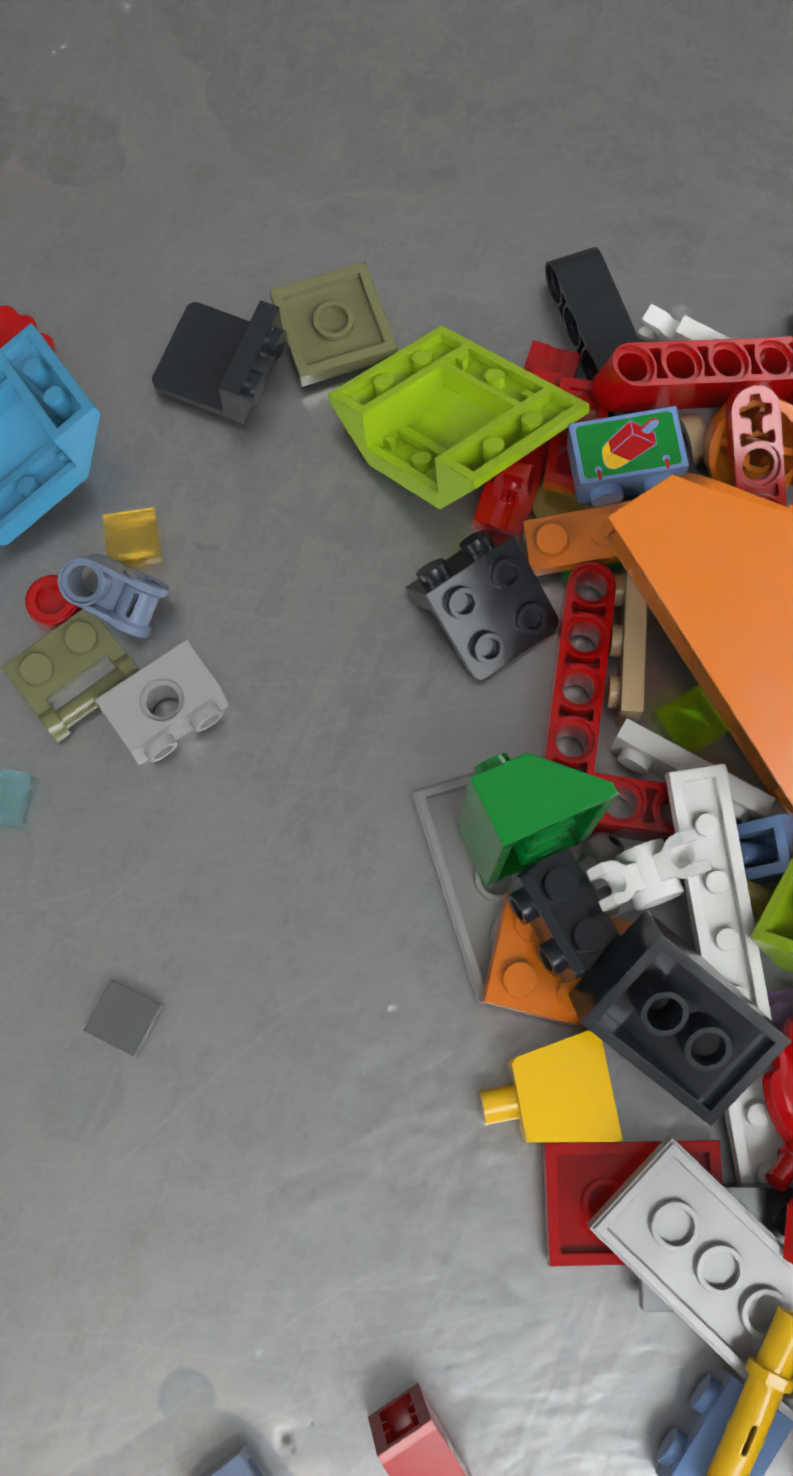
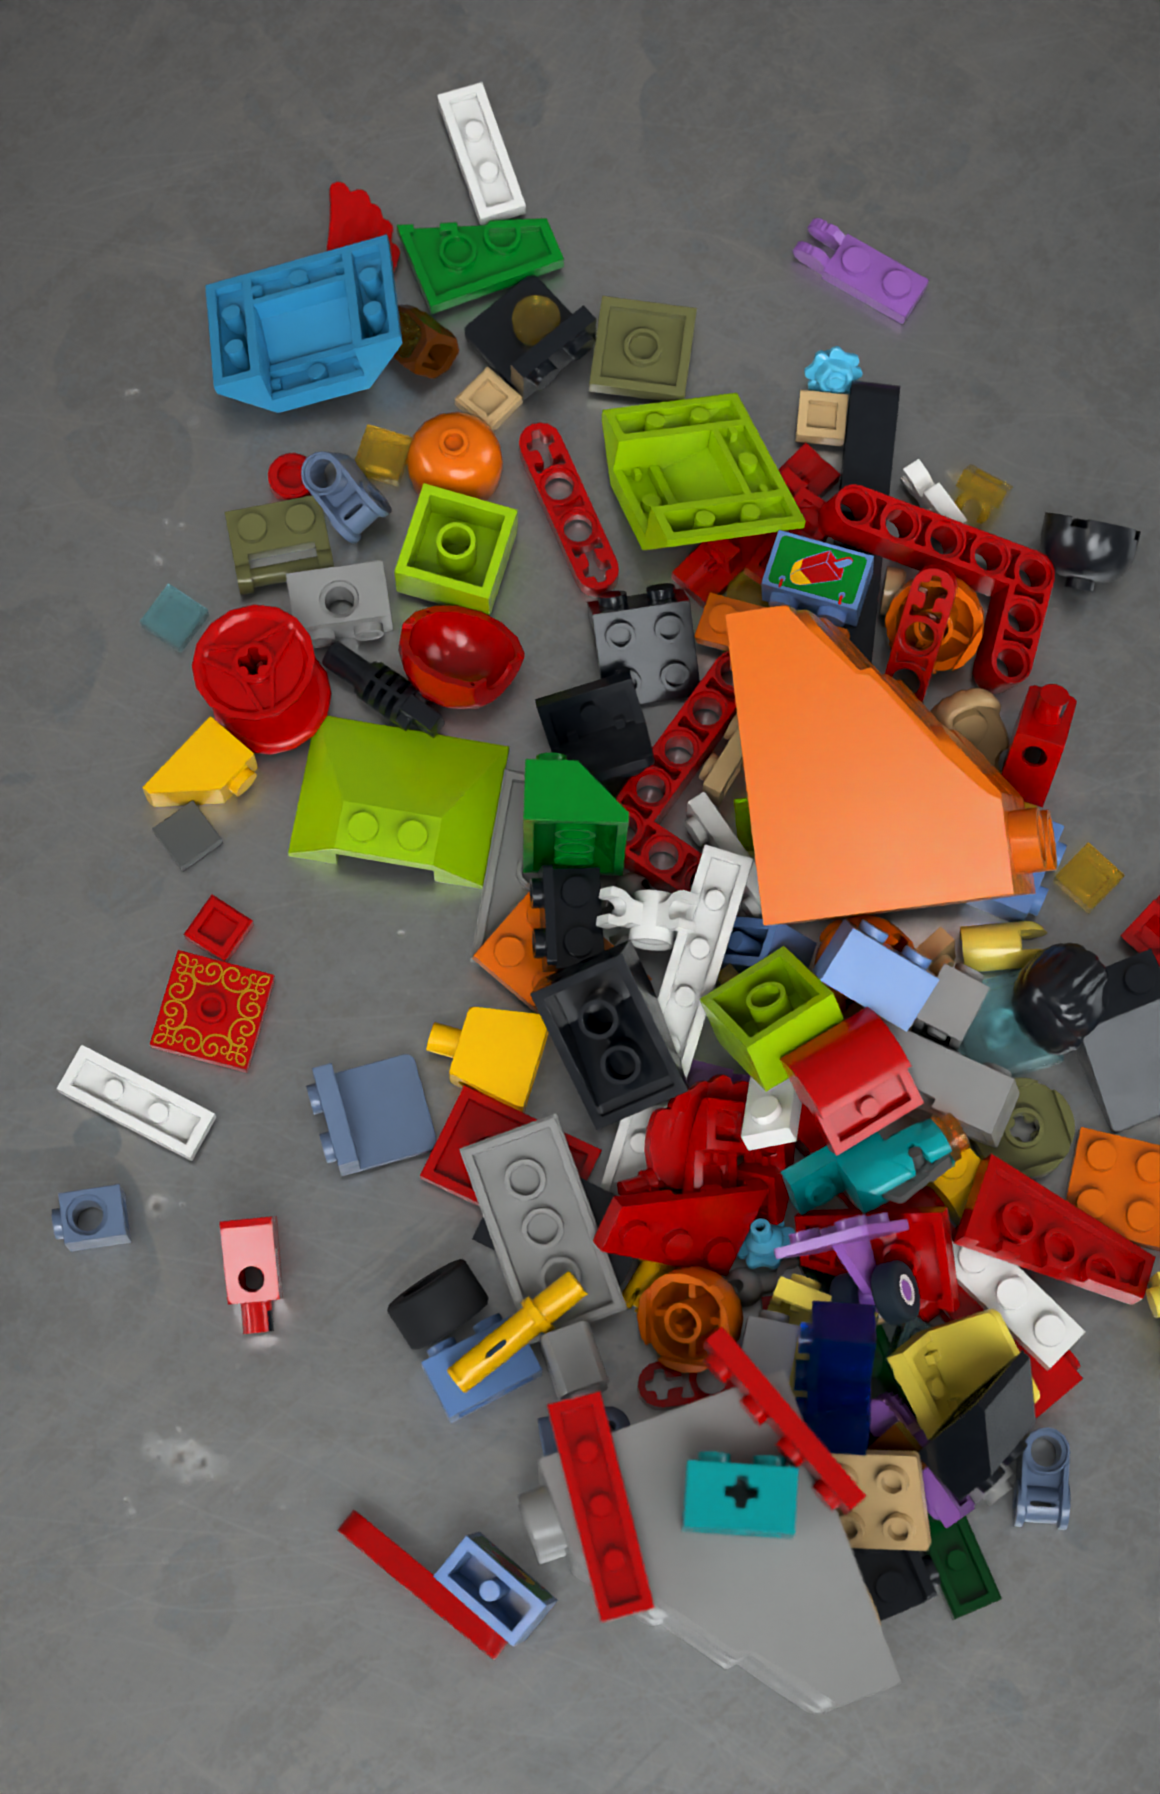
camera: 25 degrees right, 0 degrees up
none -> white plate [57,1045,216,1161]
none -> yellow slope [142,716,258,808]
none -> red plate [149,950,275,1073]
none -> red tile [183,894,254,963]
none -> red piece [192,604,332,755]
none -> lime slope [288,715,510,889]
none -> sand blue bracket [306,1054,437,1176]
none -> black hinge [322,641,445,738]
none -> black tyre [387,1259,489,1350]
none -> reddish brown rock [393,305,460,379]
none -> lime brick [394,483,518,616]
none -> green wing [396,218,564,315]
none -> red cylinder [398,606,525,710]
none -> orange cylinder [407,412,503,501]
none -> white plate [437,82,526,225]
none -> tan tile [455,366,523,432]
none -> clear yellow tile [512,295,560,346]
none -> red beam [519,422,619,597]
none -> black bracket [535,670,655,782]
none -> medium lavender hinge [792,218,929,324]
none -> tan plate [795,390,848,447]
none -> medium azure plant [804,346,863,394]
none -> clear yellow tile [955,464,1013,524]

